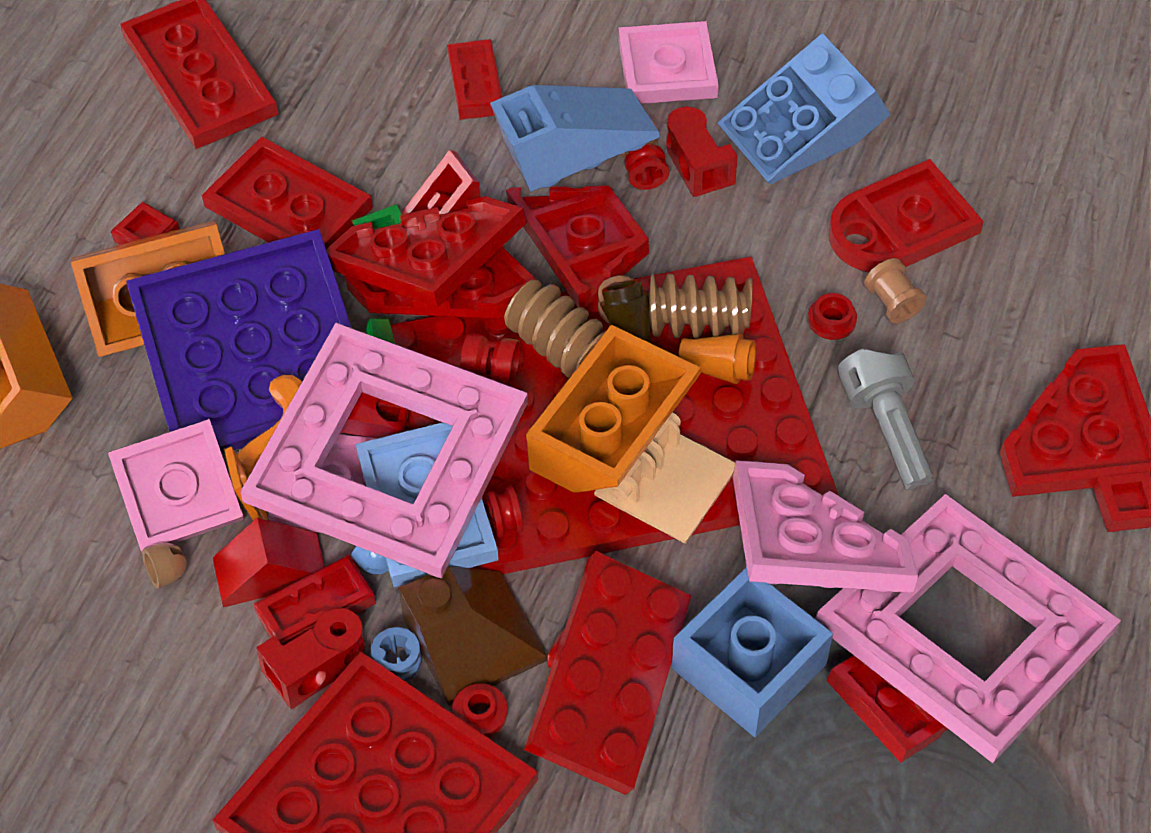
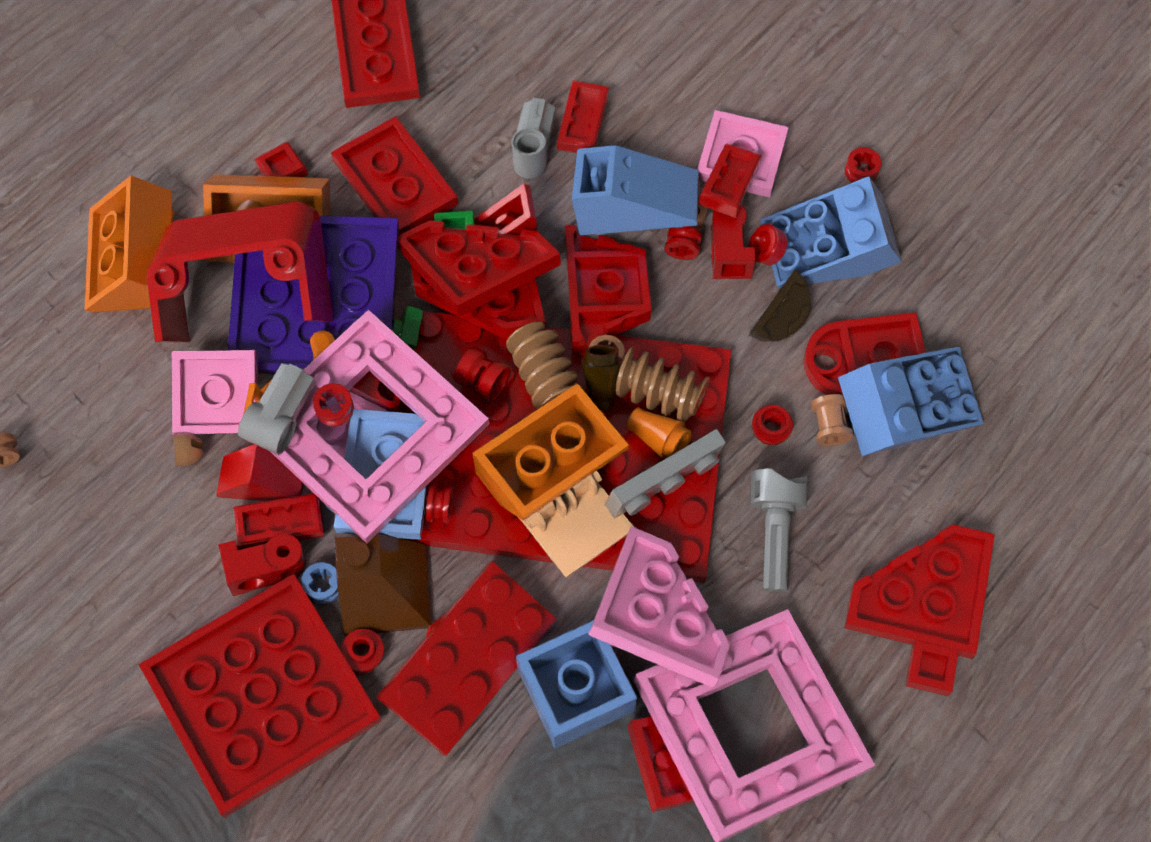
camera: 20 degrees right, 10 degrees up
none -> red windscreen [147,202,334,343]
none -> light grey piece [238,363,316,455]
none -> red bush [313,383,354,427]
none -> light grey piece [512,98,556,179]
none -> light grey plate [605,429,726,519]
none -> red plate [698,143,762,217]
none -> red tile [748,224,787,266]
none -> dark brown tile [749,269,812,342]
none -> medium blue slope [838,346,984,456]
none -> red bush [844,147,881,183]

